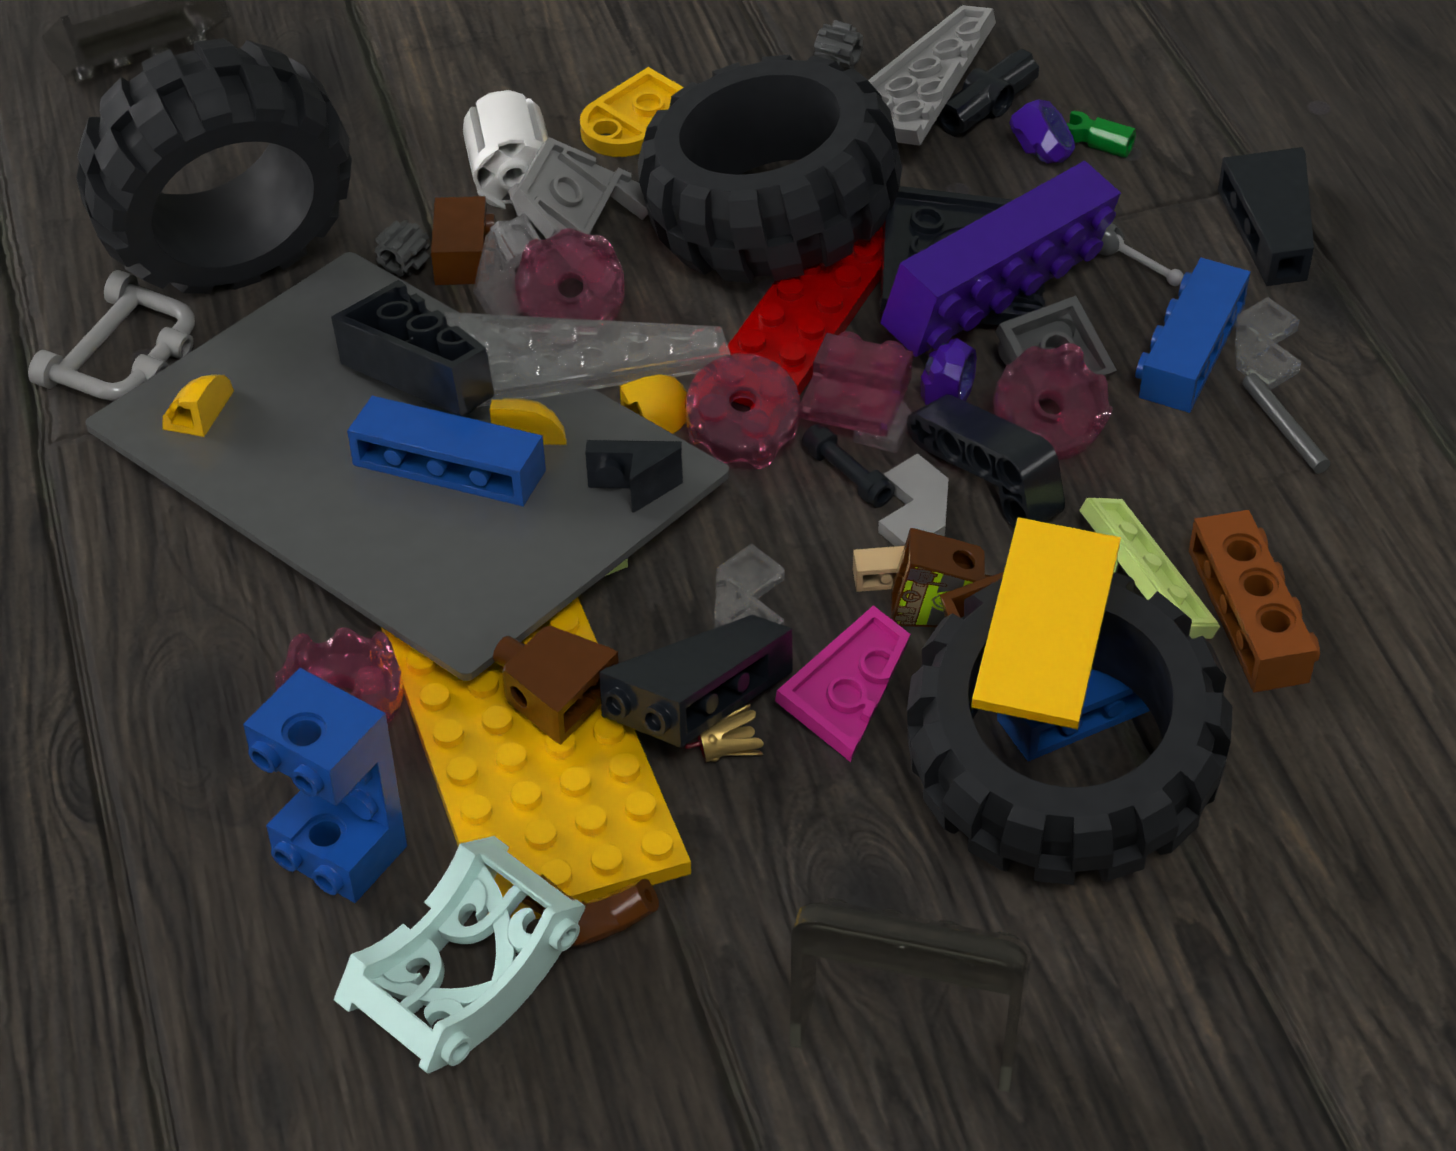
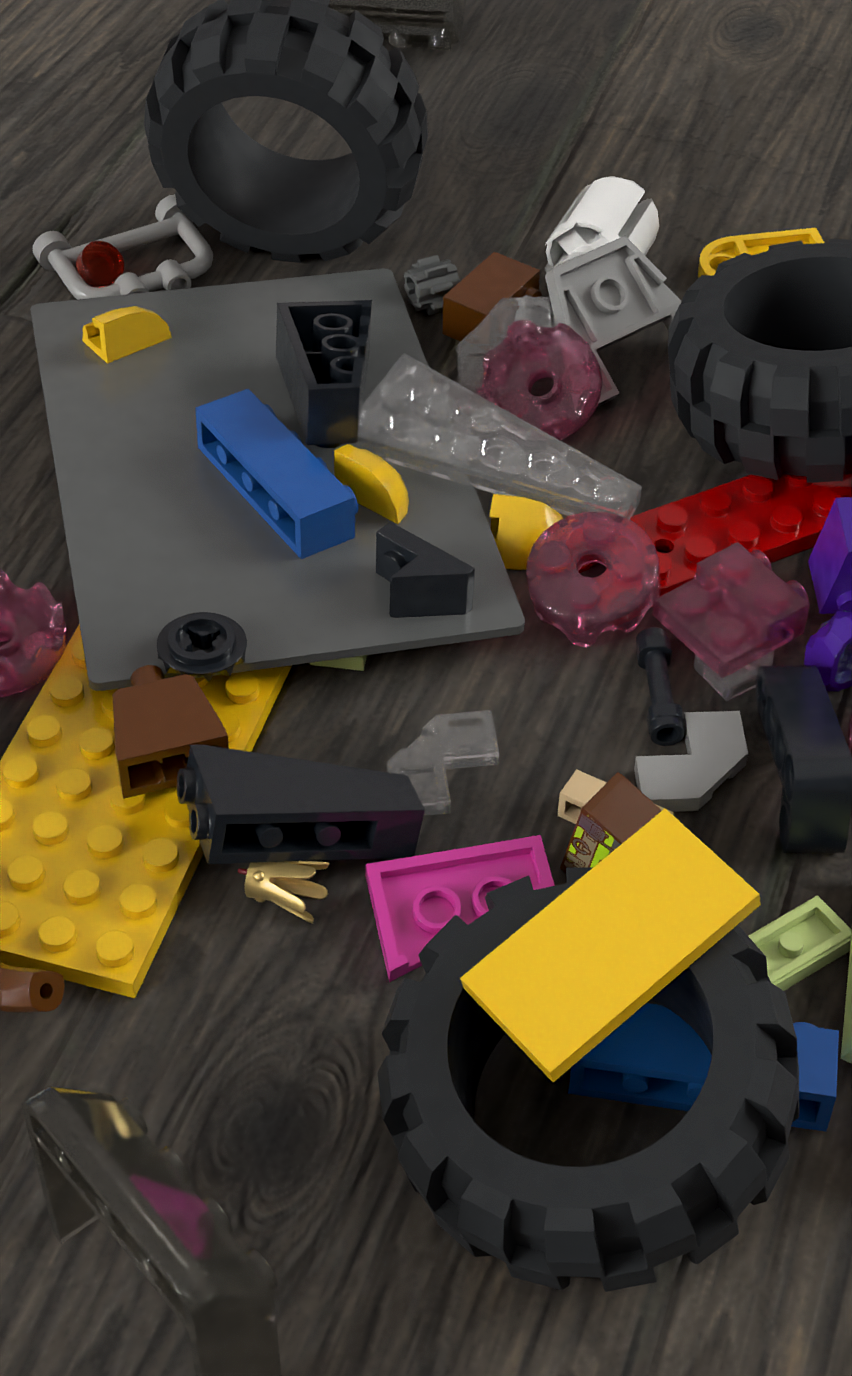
camera: 35 degrees right, 0 degrees up
none -> clear red tile [76,241,124,288]
none -> black gear [157,612,247,683]

